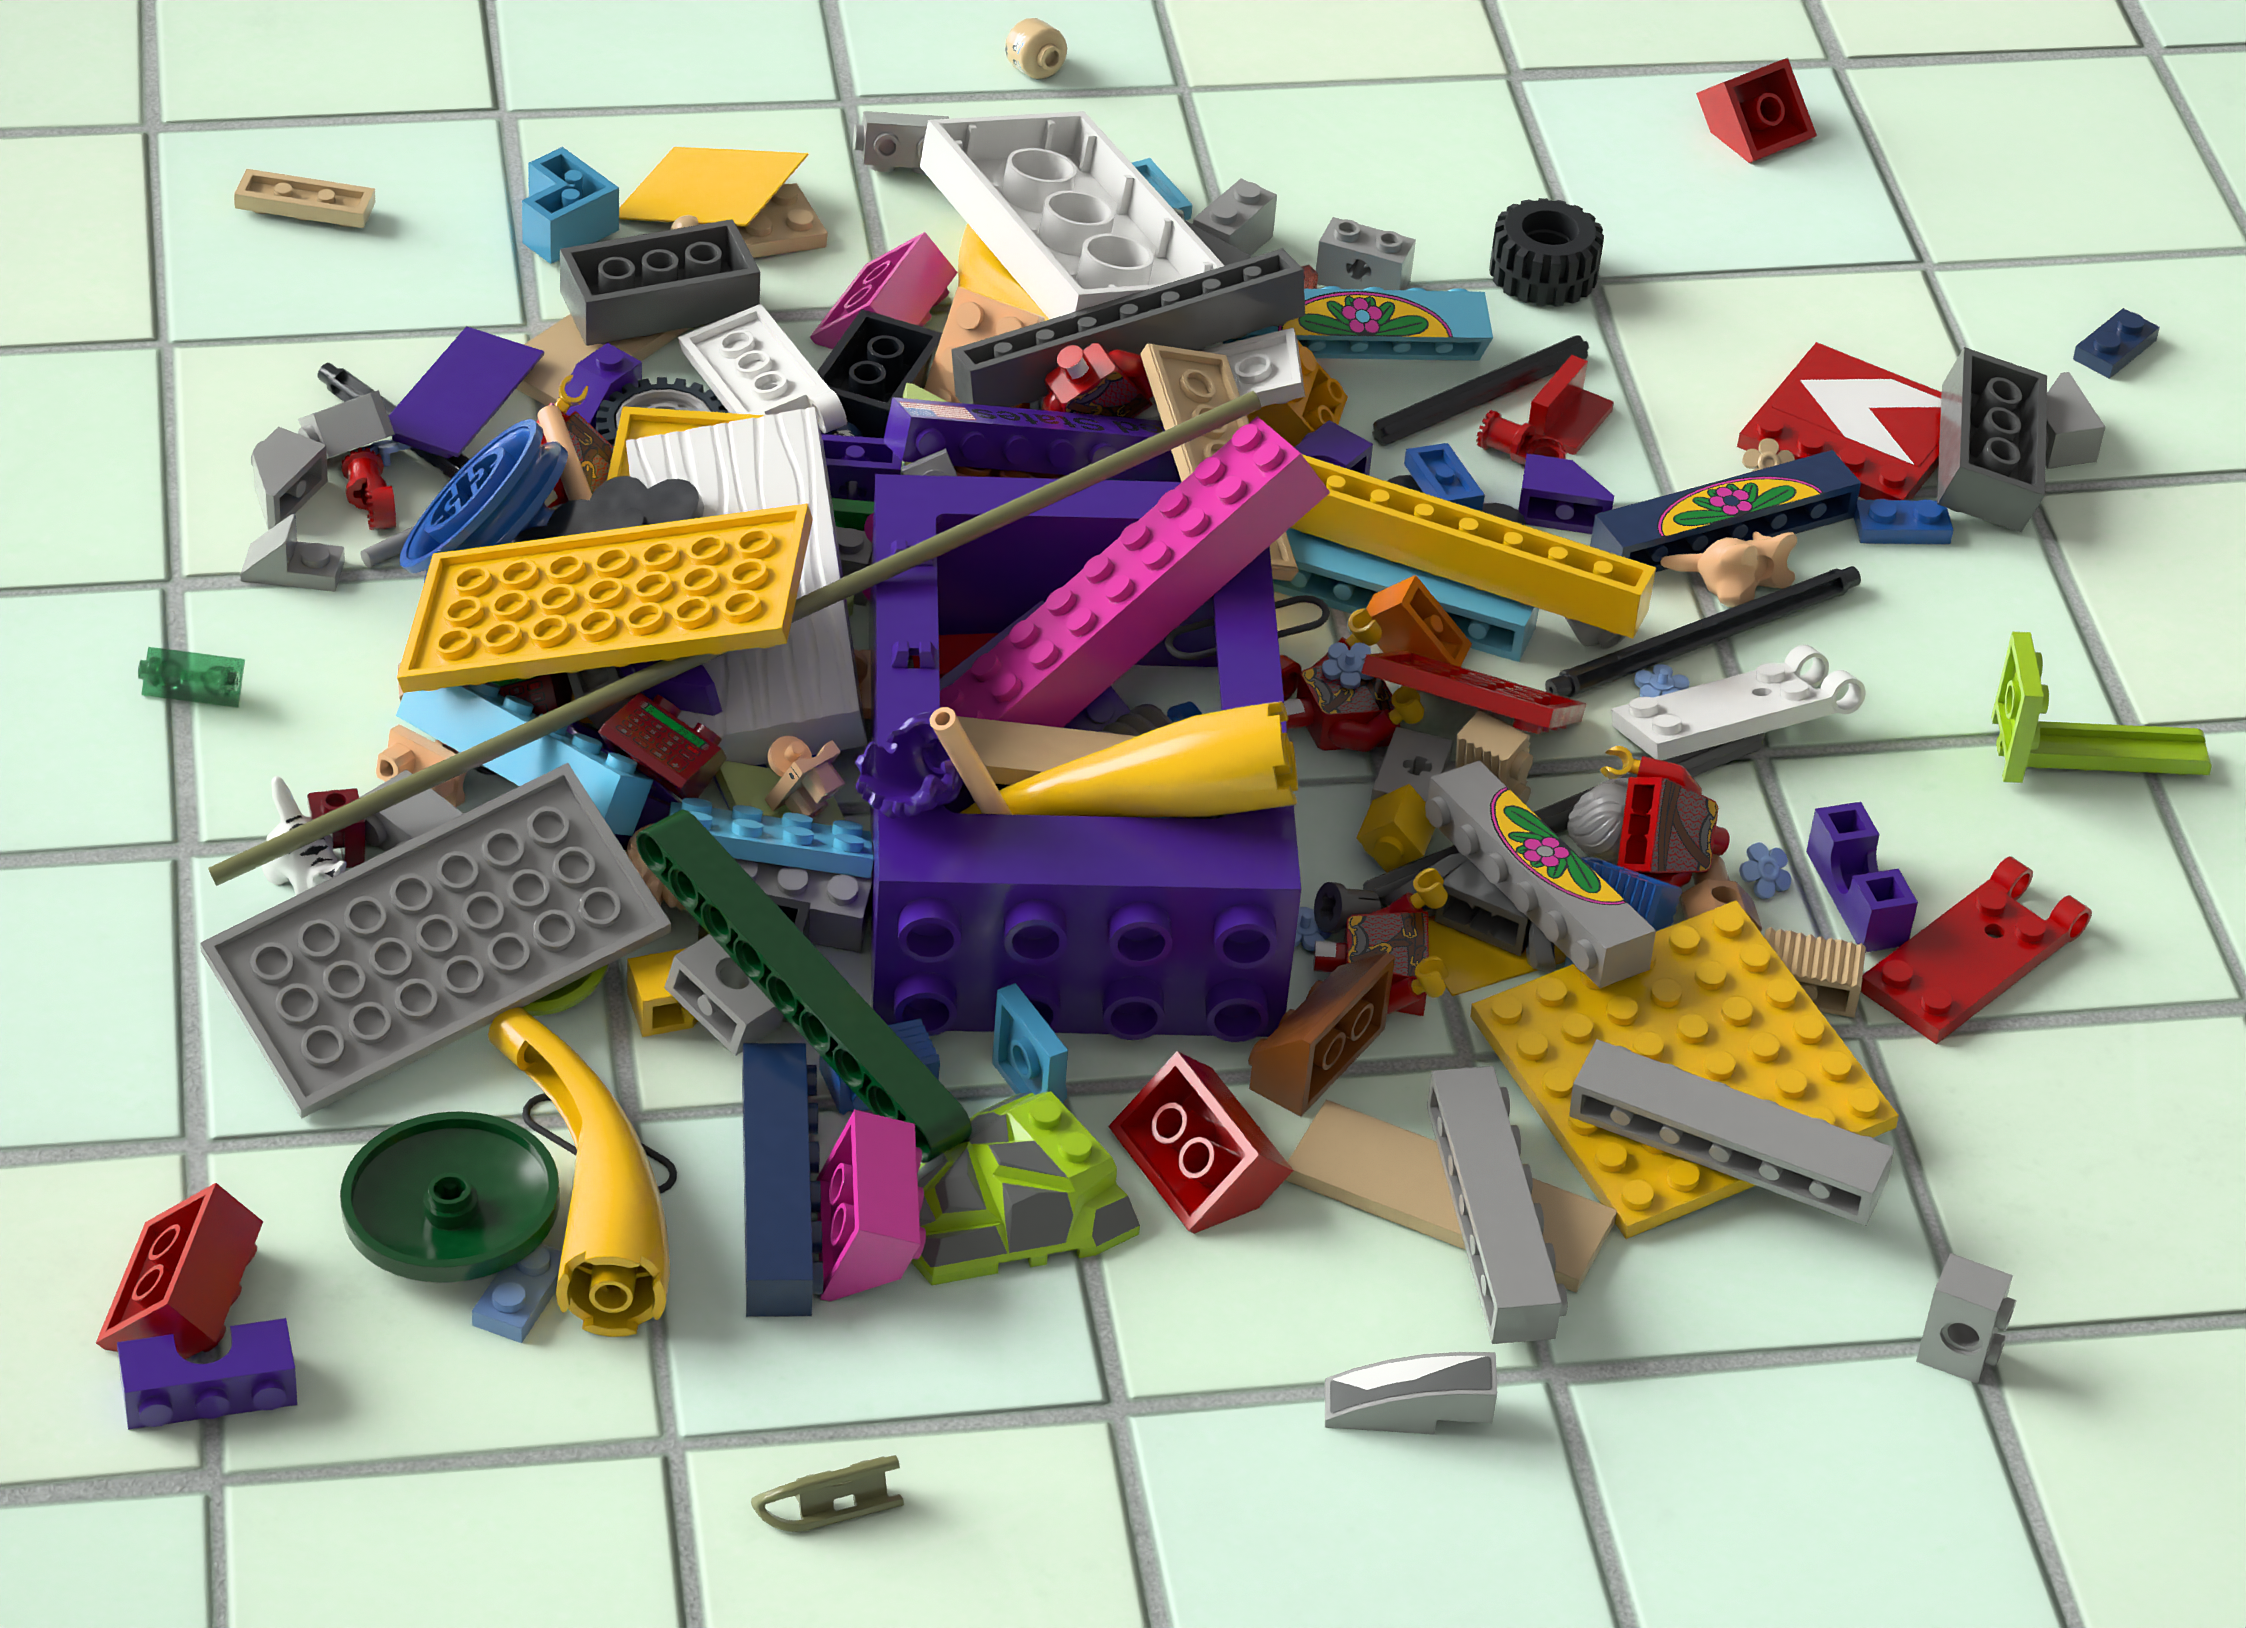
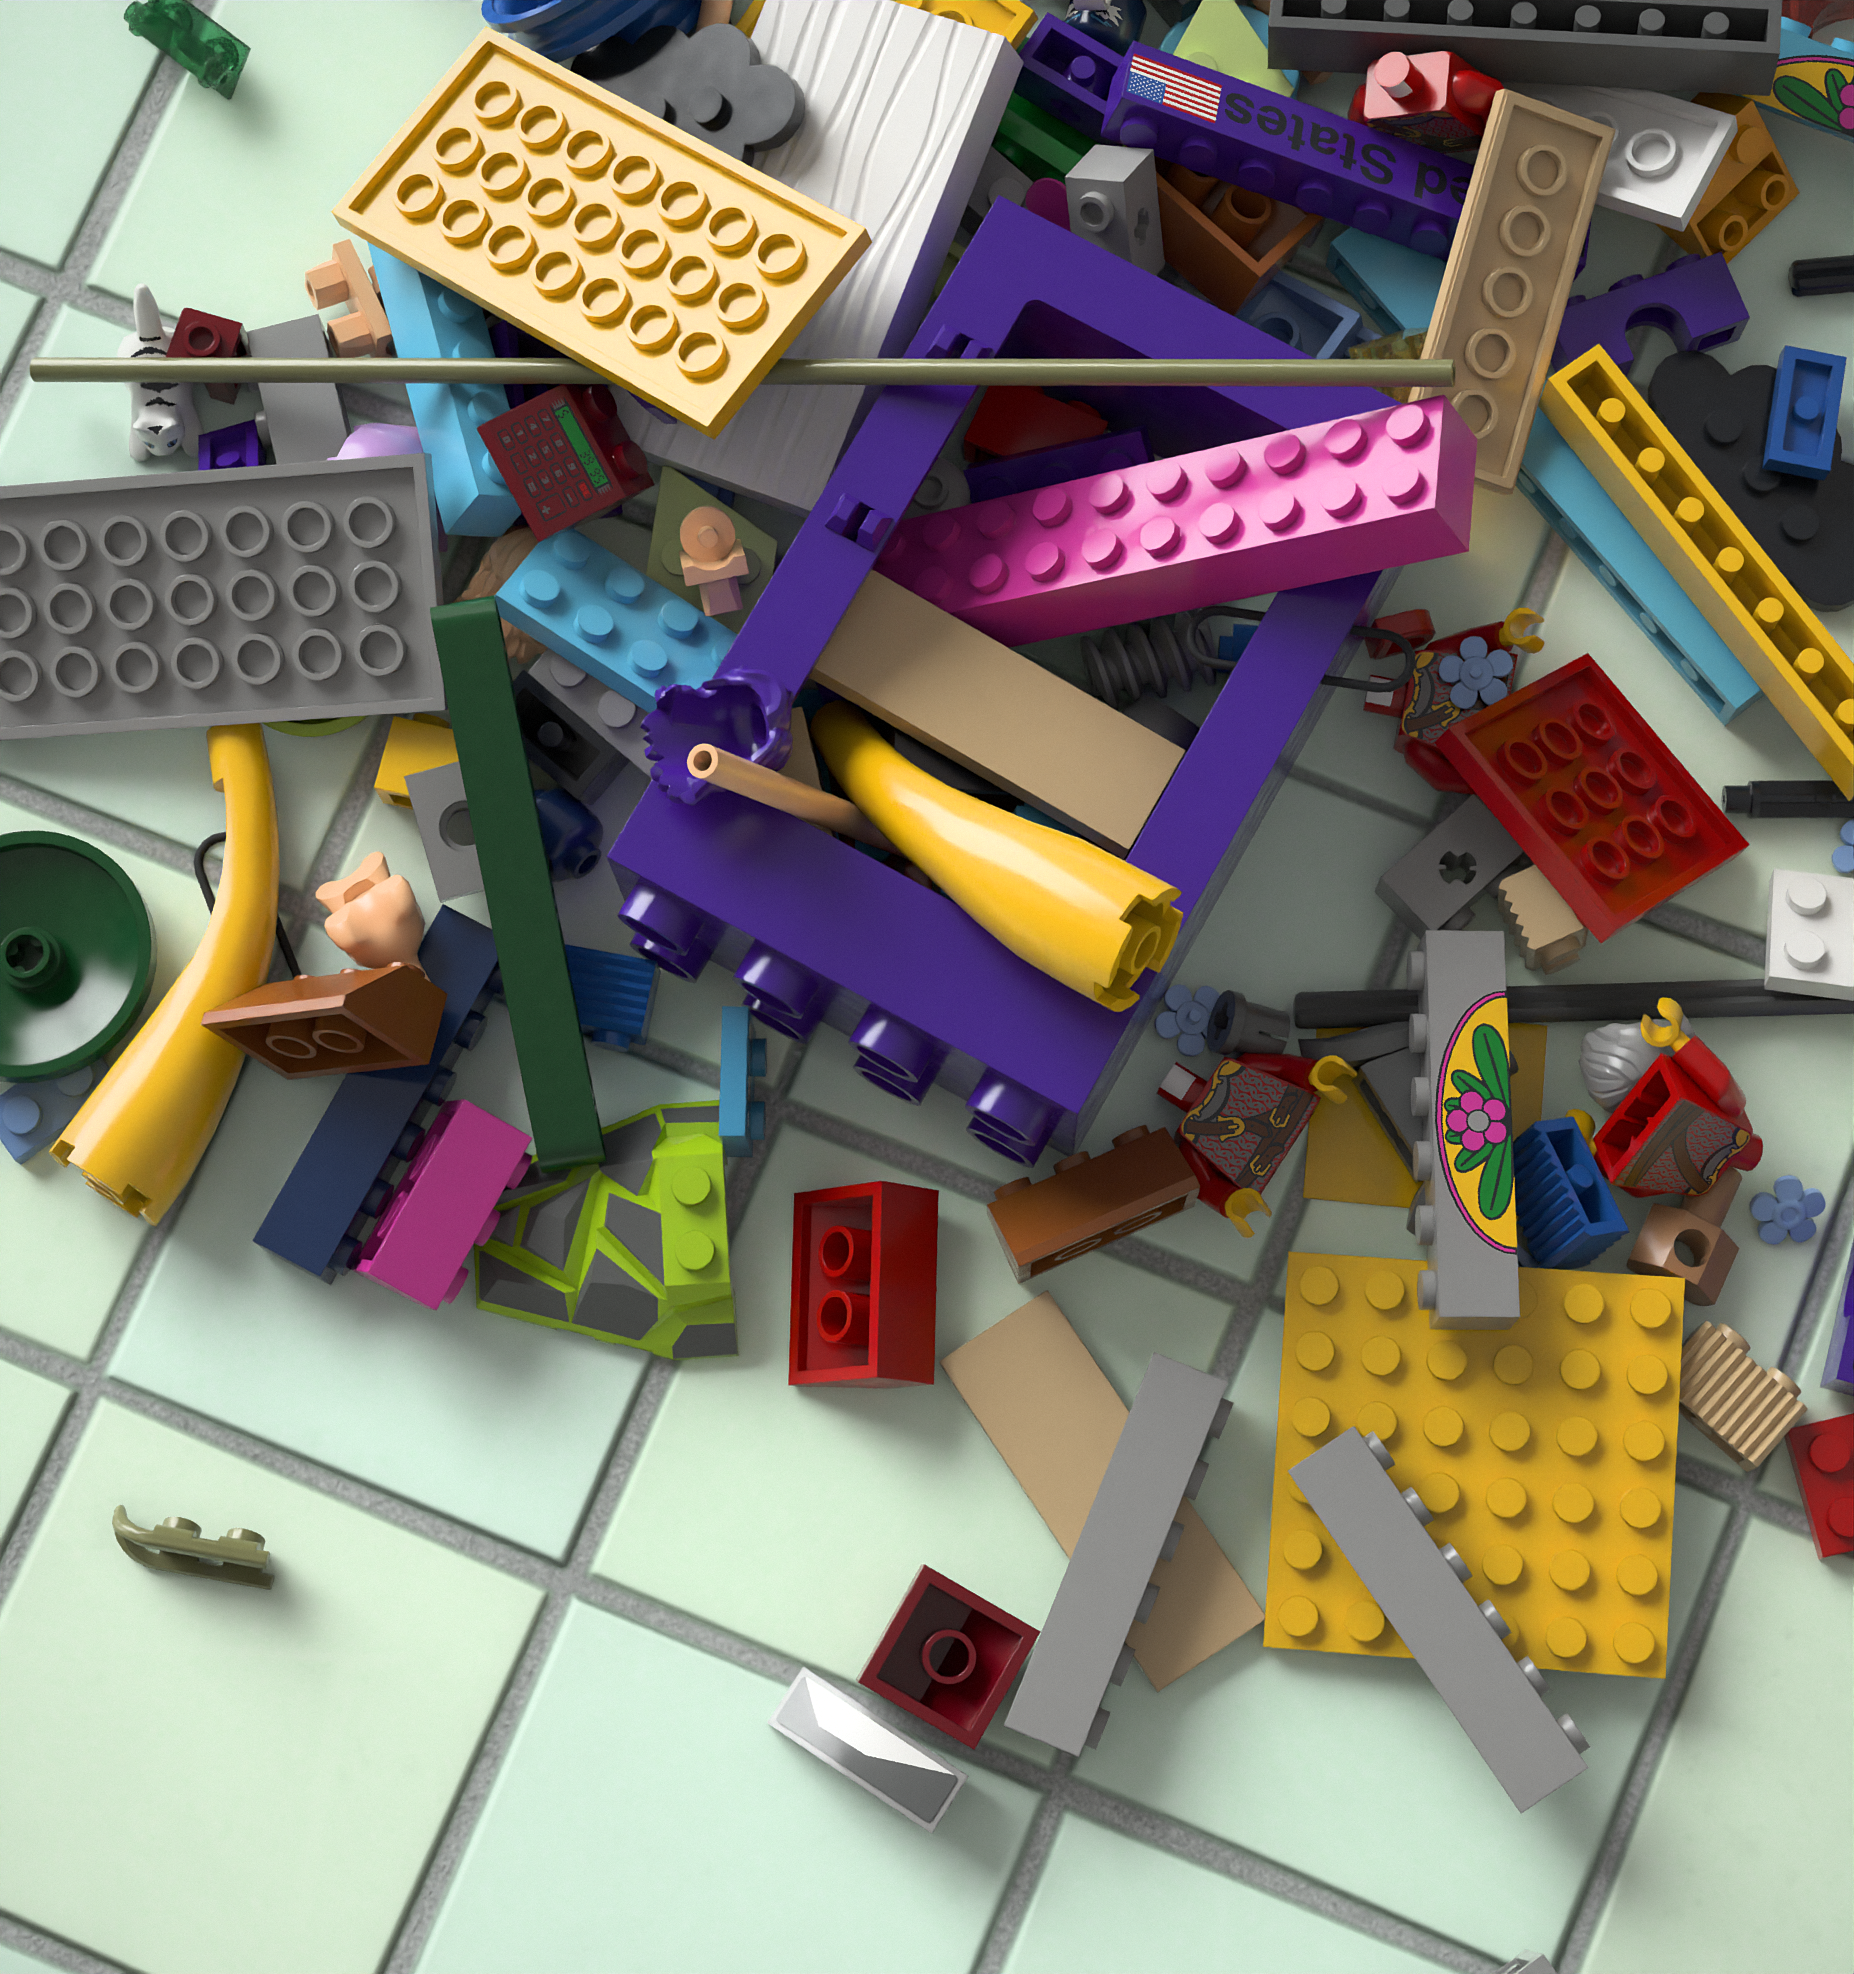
camera: 40 degrees right, 35 degrees up
yellow brick [1356,784,1436,872] -> none
orange slope [1366,575,1472,667] -> none
none -> dark orange slope [201,962,448,1080]
none -> light nougat animal [315,851,431,982]
none -> dark red slope [856,1564,1040,1750]

